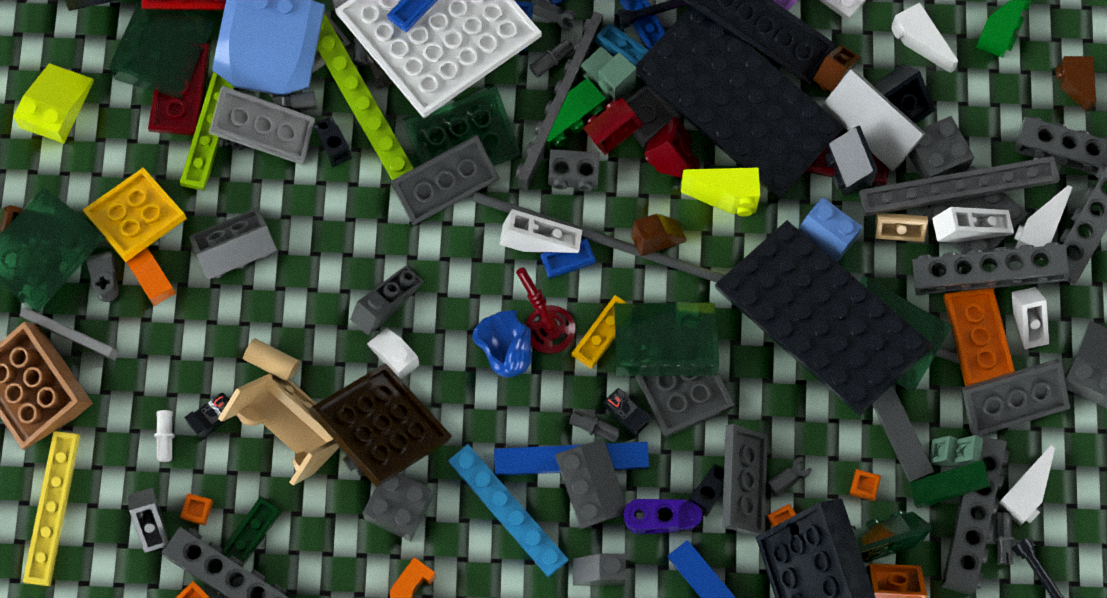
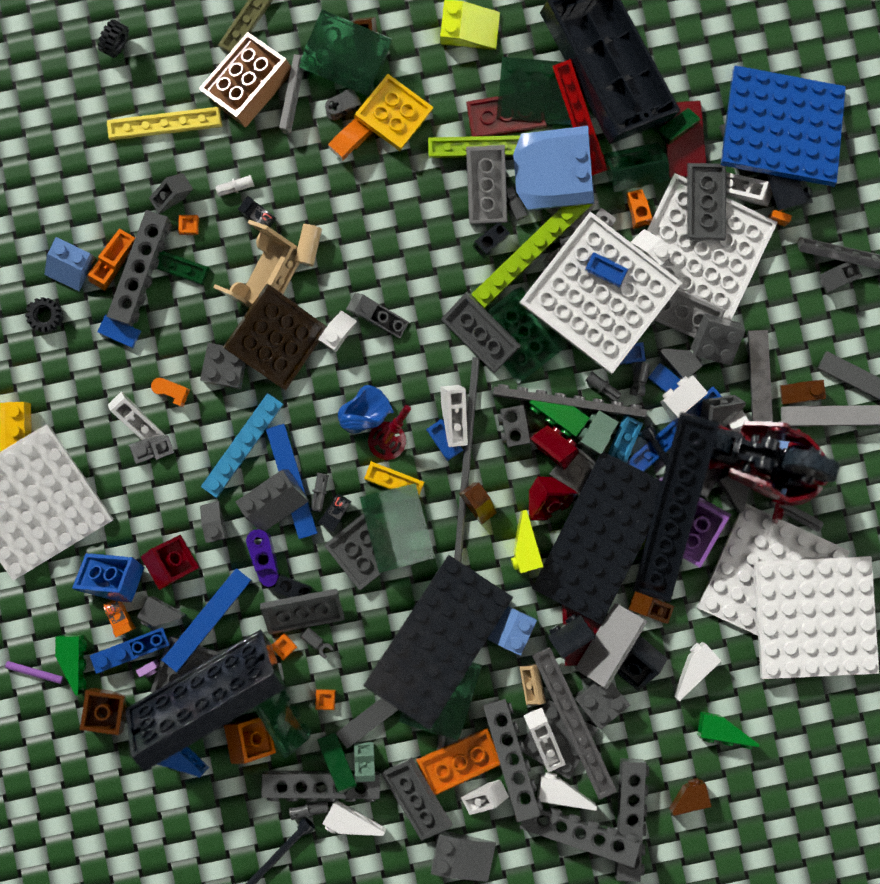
camera: 75 degrees right, 15 degrees up
dark grey slope [189,208,277,280] -> none

